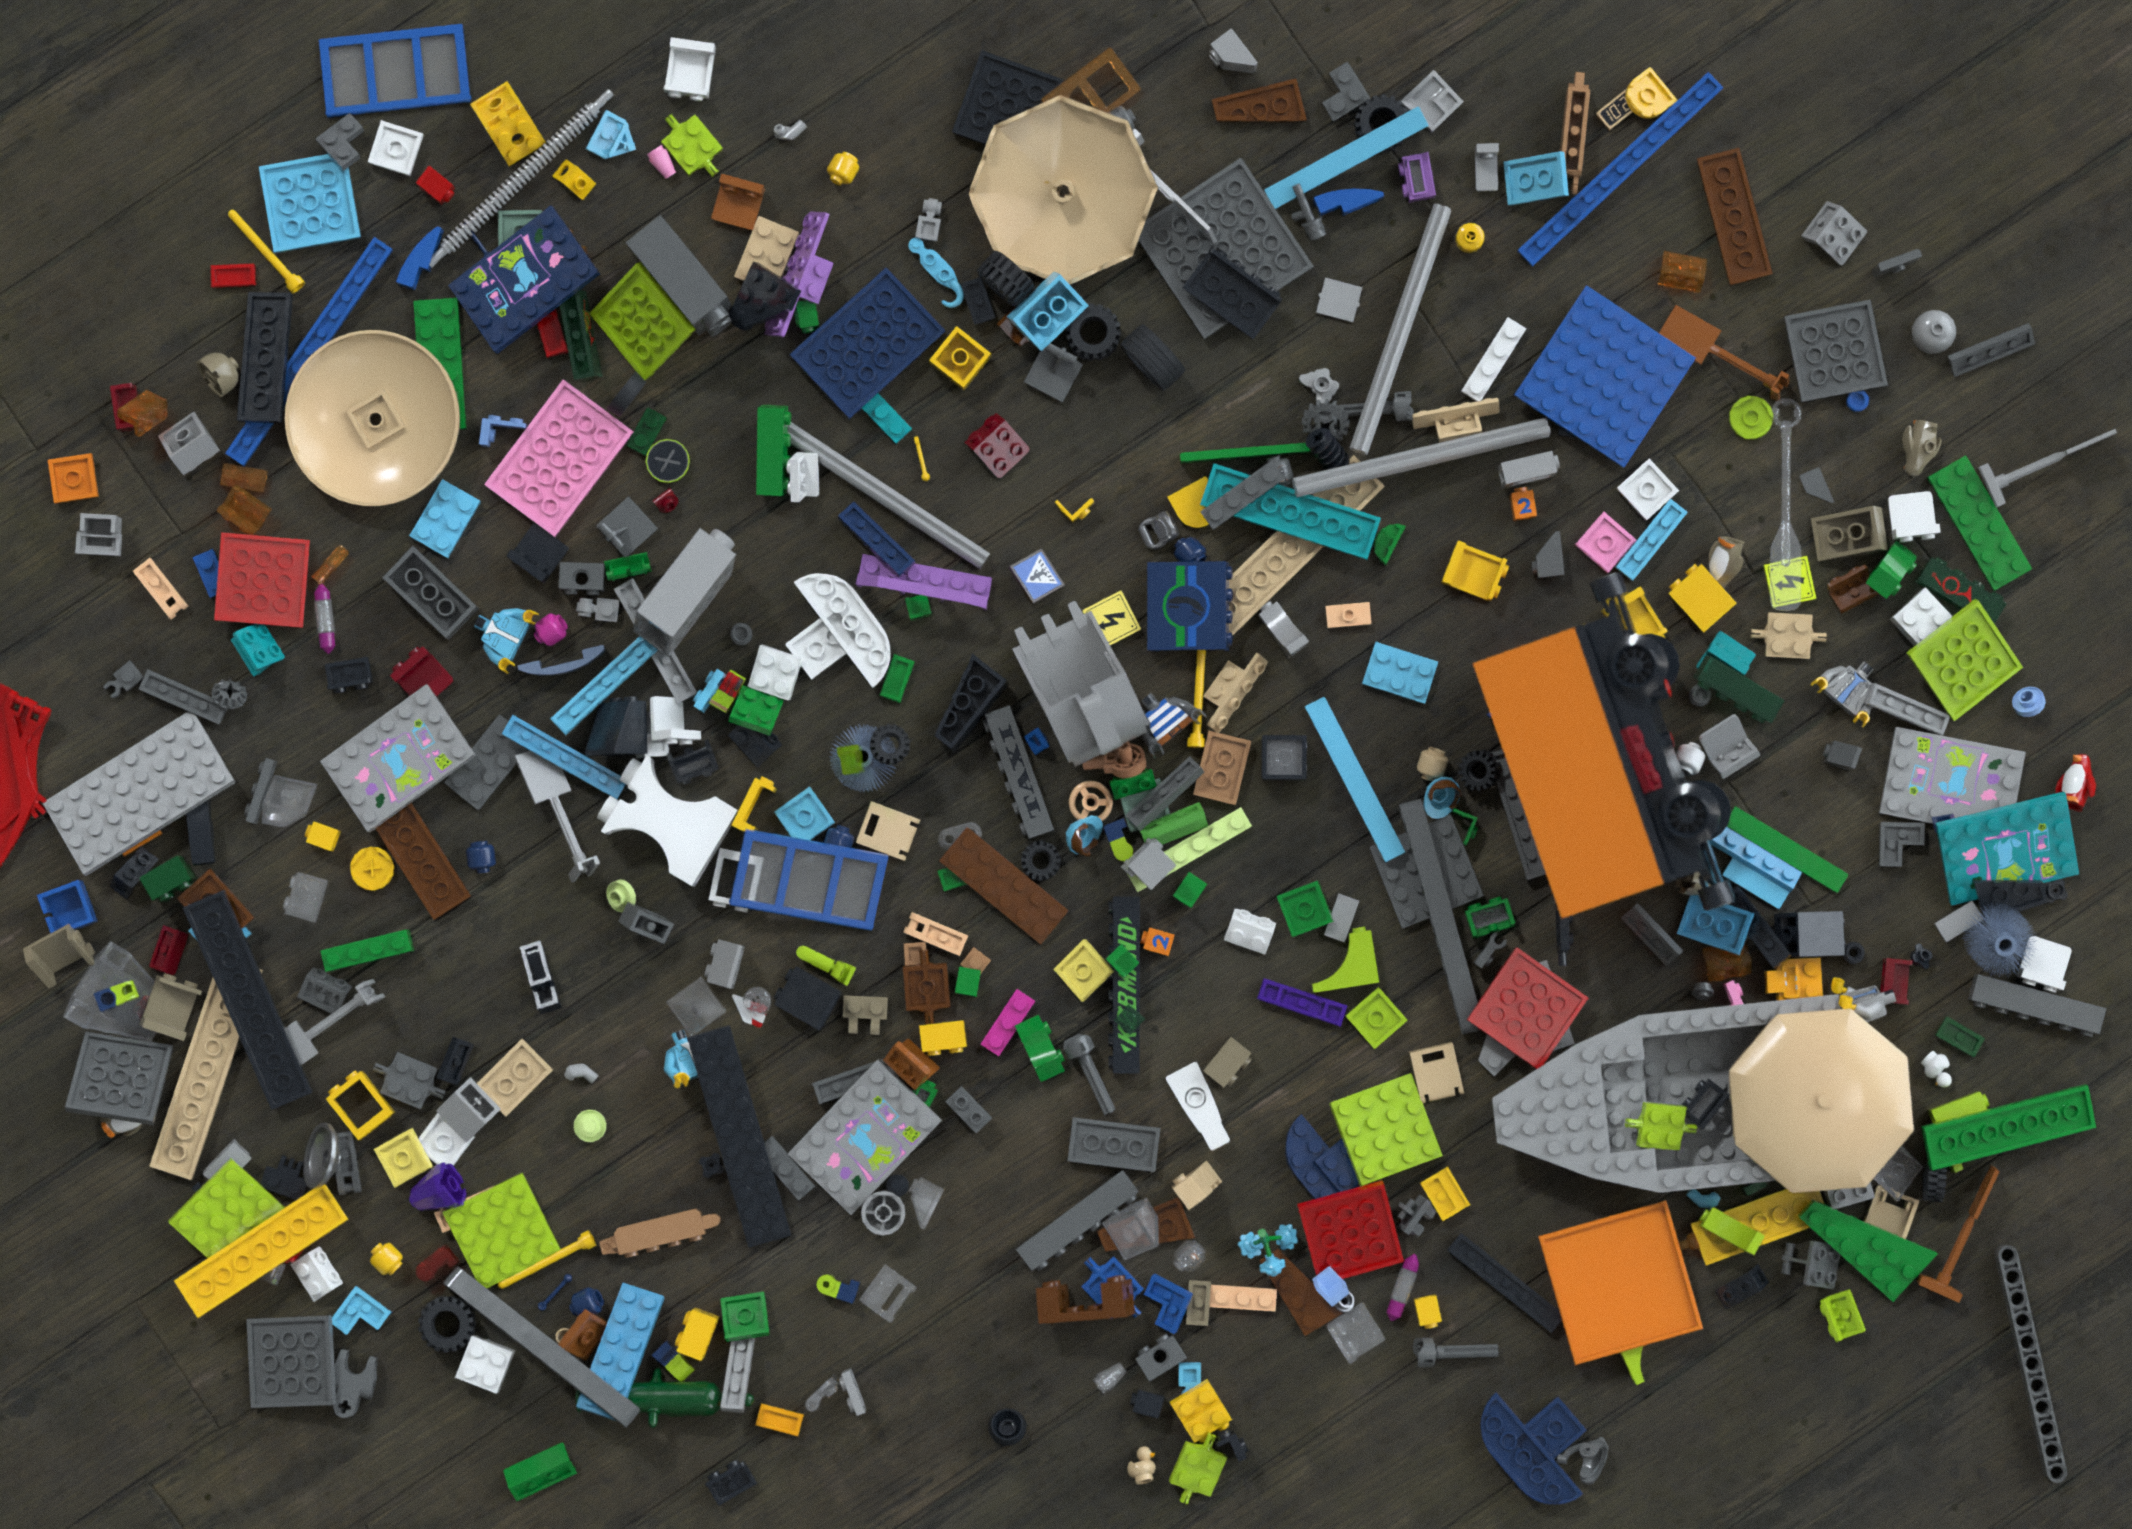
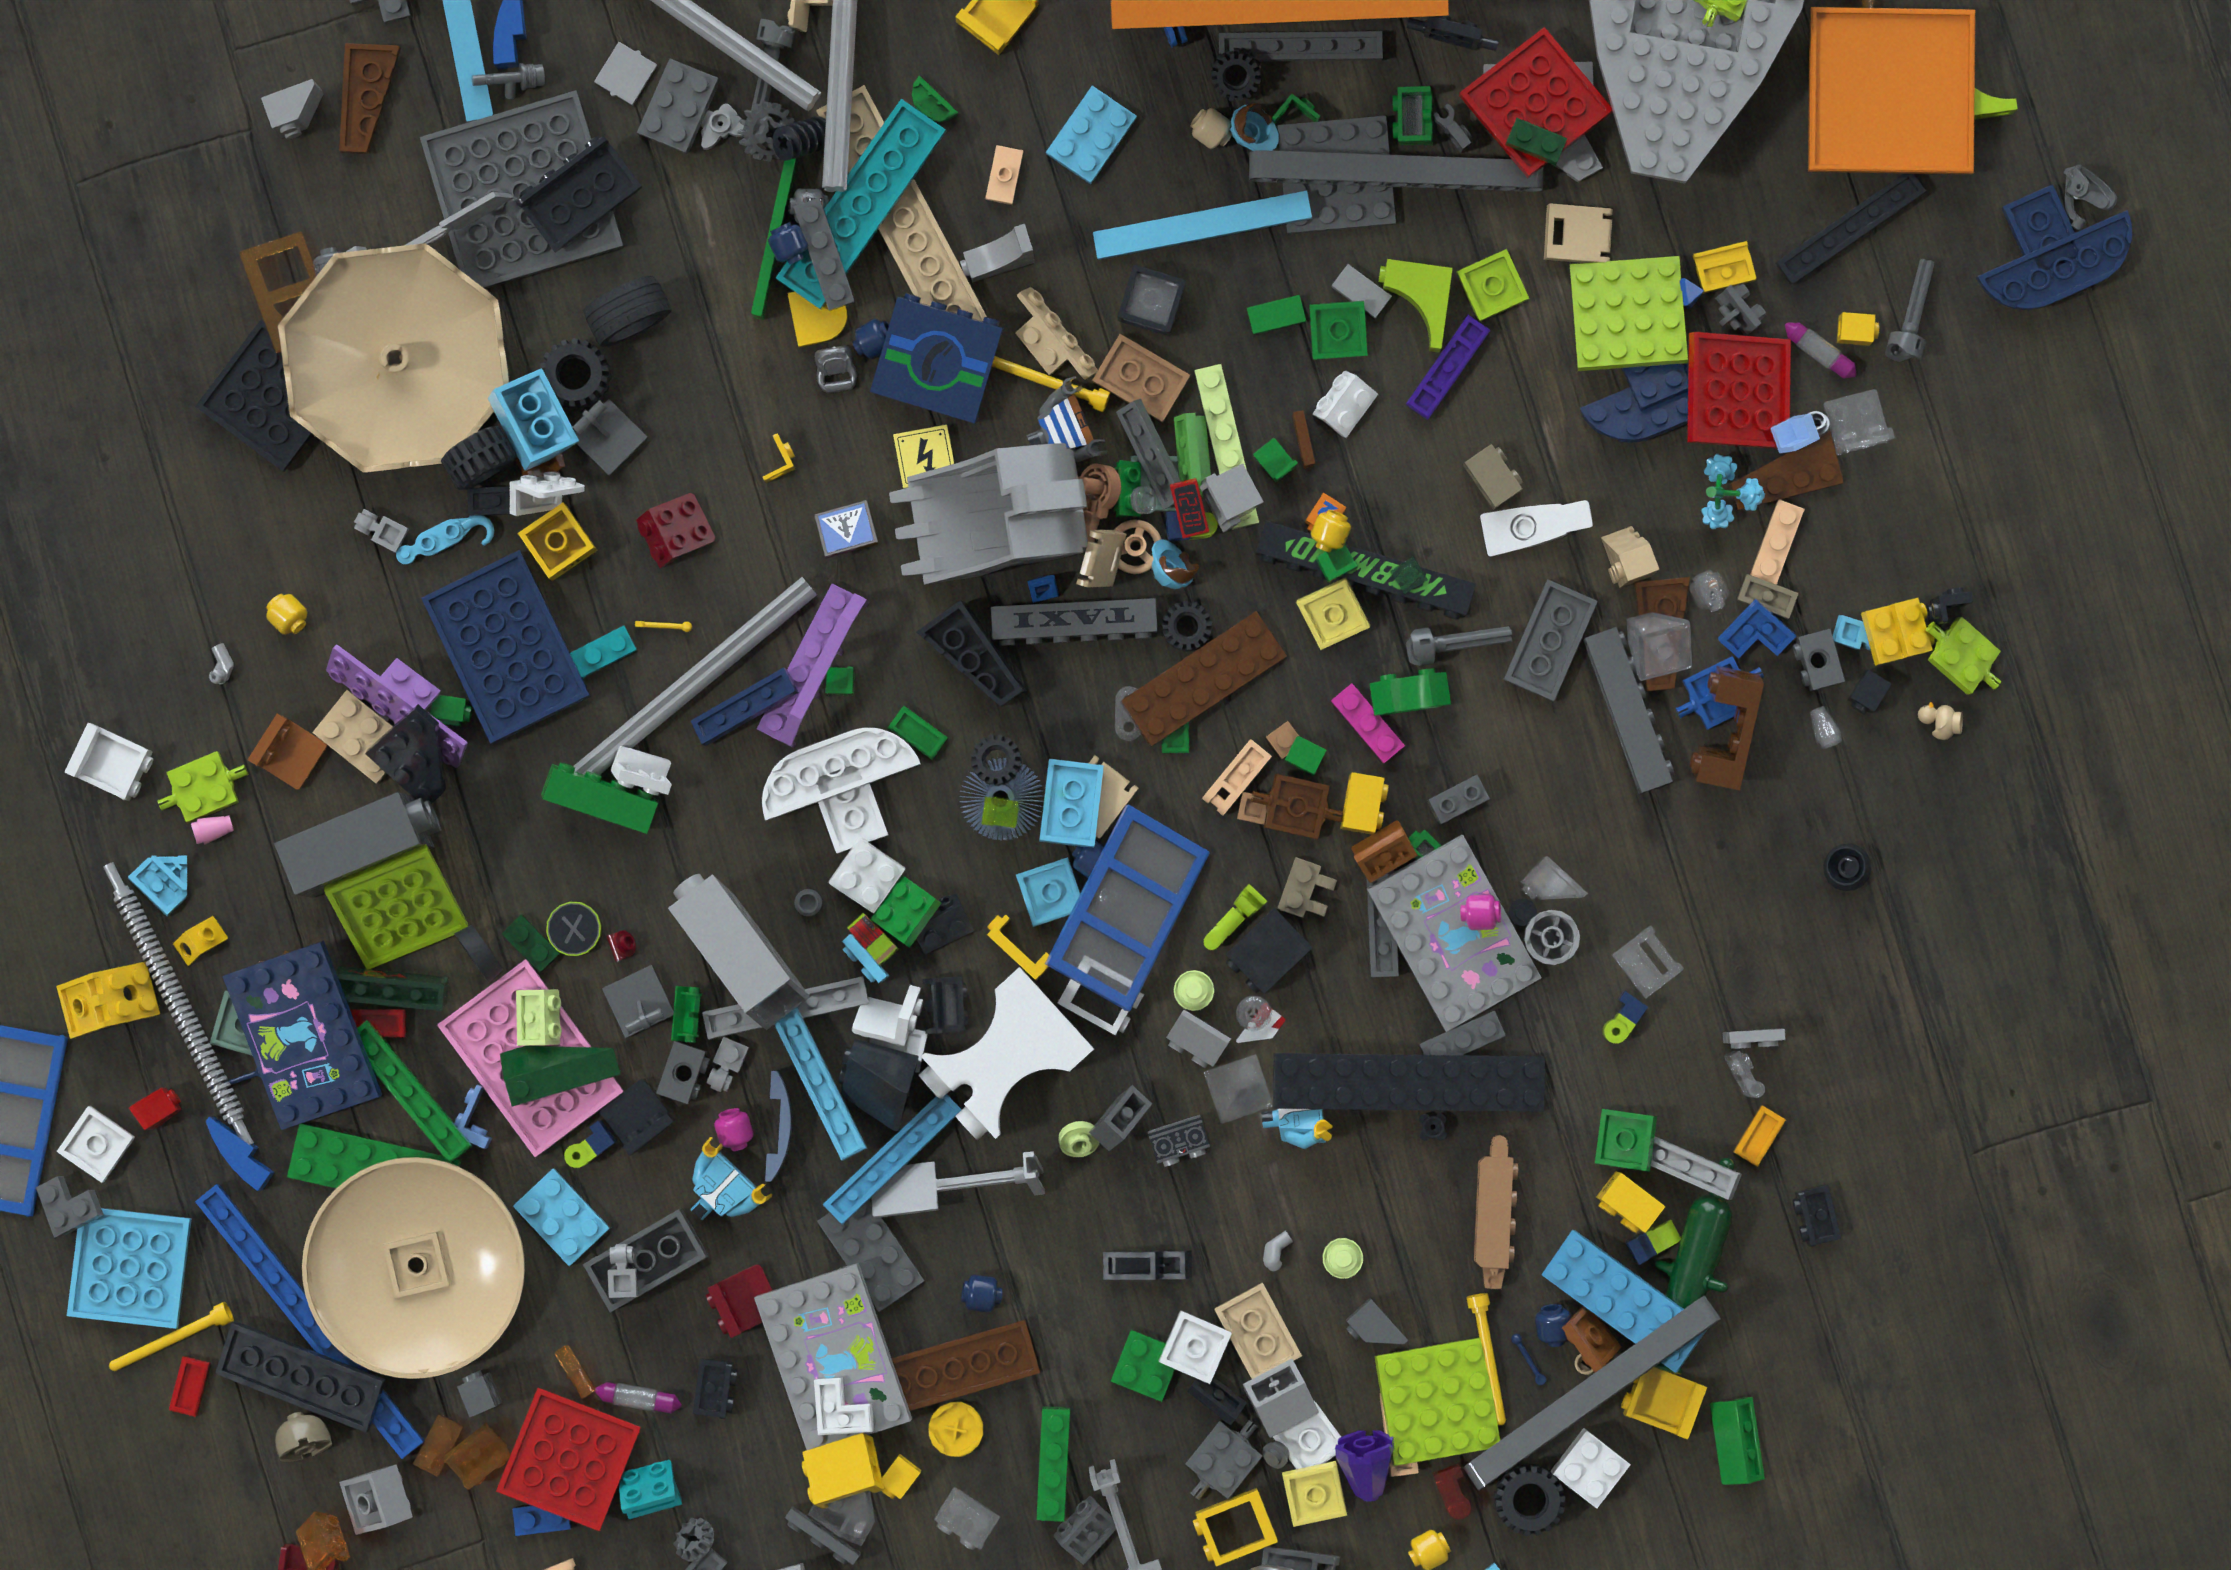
camera: 70 degrees left, 0 degrees up
none -> green tile [357,1020,472,1164]
none -> dark grey brick [457,1370,502,1417]
none -> dark green wedge [500,1046,621,1107]
none -> white bracket [510,472,584,516]
none -> yellowish green bracket [516,989,562,1046]
none -> leg [564,1120,617,1168]
none -> light grey plate [608,1244,638,1298]
none -> dark grey plate [637,59,720,155]
none -> dark blue head [768,222,808,265]
none -> yellow panel [802,1433,884,1509]
none -> white tile [814,1377,874,1435]
none -> medium azure plate [1039,759,1104,848]
none -> tan container [1076,530,1127,587]
none -> green plate [1111,1330,1175,1402]
none -> clear tile [1131,486,1157,514]
none -> brick [1147,1115,1210,1167]
none -> white plate [1159,1310,1232,1384]
none -> tile [1170,478,1209,538]
none -> yellowish green plate [1174,970,1214,1011]
none -> green tile [1247,295,1306,335]
none -> dark grey plate [1262,1441,1289,1469]
none -> reddish brown tile [1292,410,1315,469]
none -> yellow head [1311,509,1351,552]
none -> dark grey slope [1346,1298,1408,1344]
none -> dark pink head [1460,894,1501,931]
none -> dark green plate [1505,118,1567,166]
none -> yellow panel [1621,1367,1707,1439]
none -> blue slope [1680,278,1704,309]

